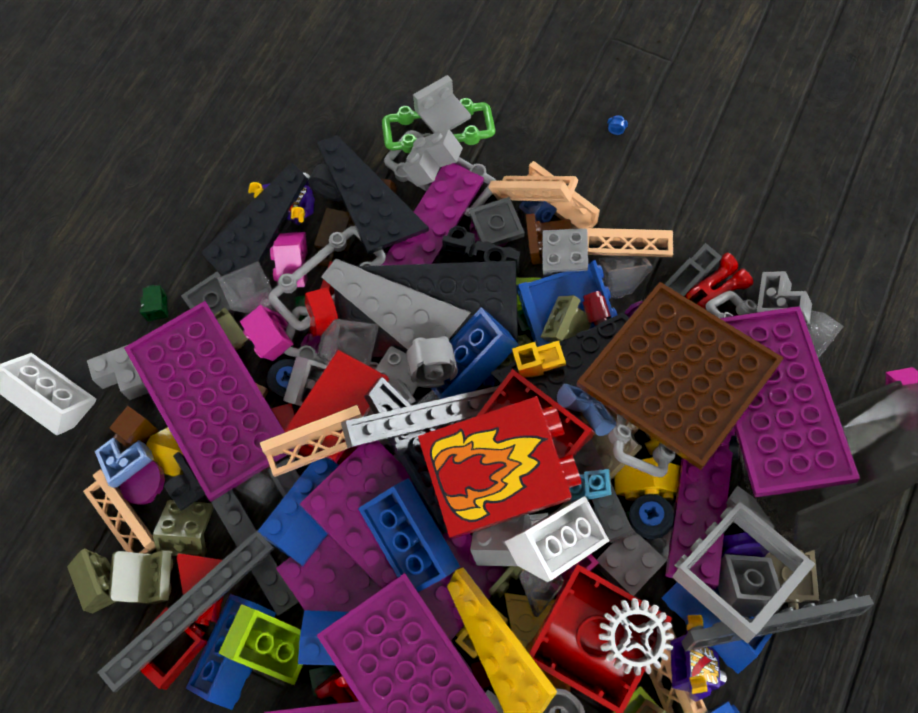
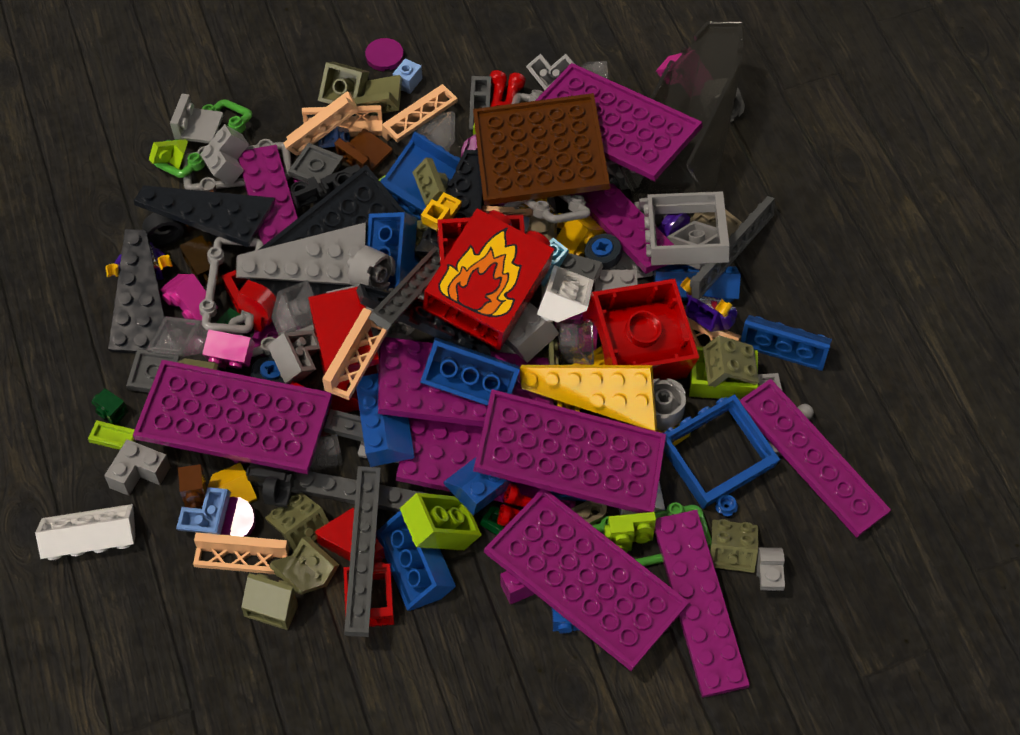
camera: 50 degrees left, 10 degrees down
light grey bracket [543,229,588,278] -> none
dark red brick [582,291,611,326] -> none
white gear [599,598,674,676] -> none
blue plate [607,115,628,135] -> none
none -> lime tile [88,420,136,450]
none -> lime slope [149,139,188,169]
none -> olive slope [318,62,369,104]
none -> olive bracket [354,75,402,115]
none -> magenta tile [365,38,403,71]
none -> light blue brick [393,58,422,94]

